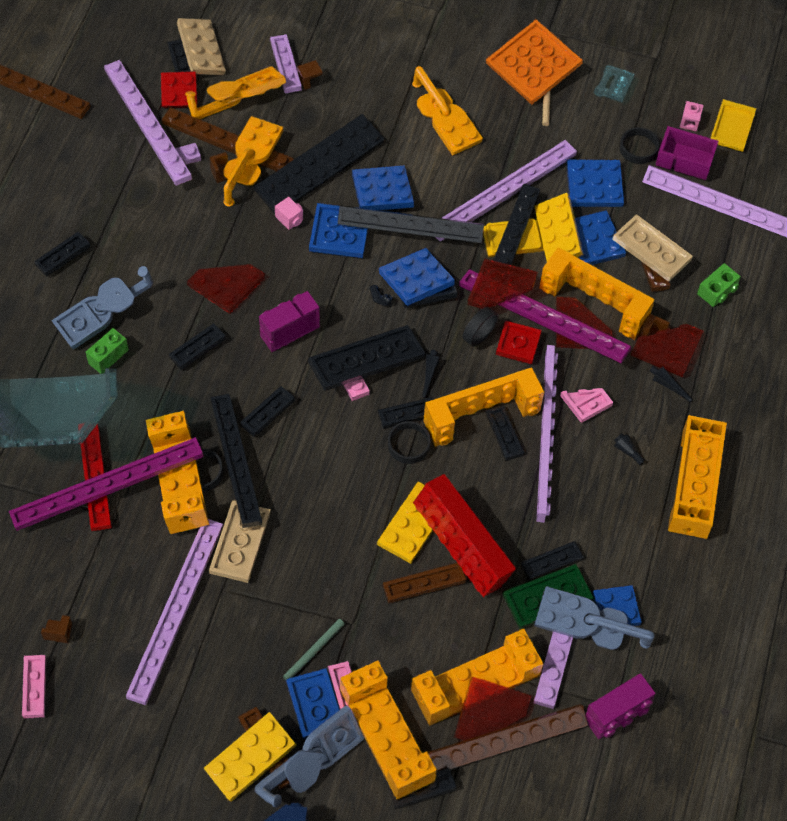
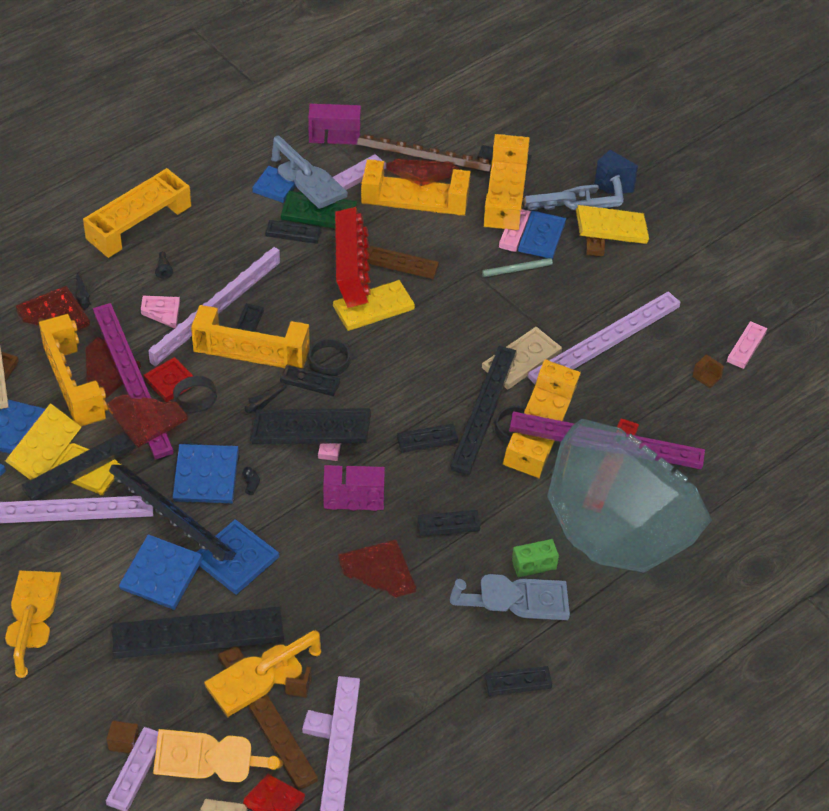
camera: 145 degrees left, 10 degrees down
bright pink brick [275,197,303,230] -> none

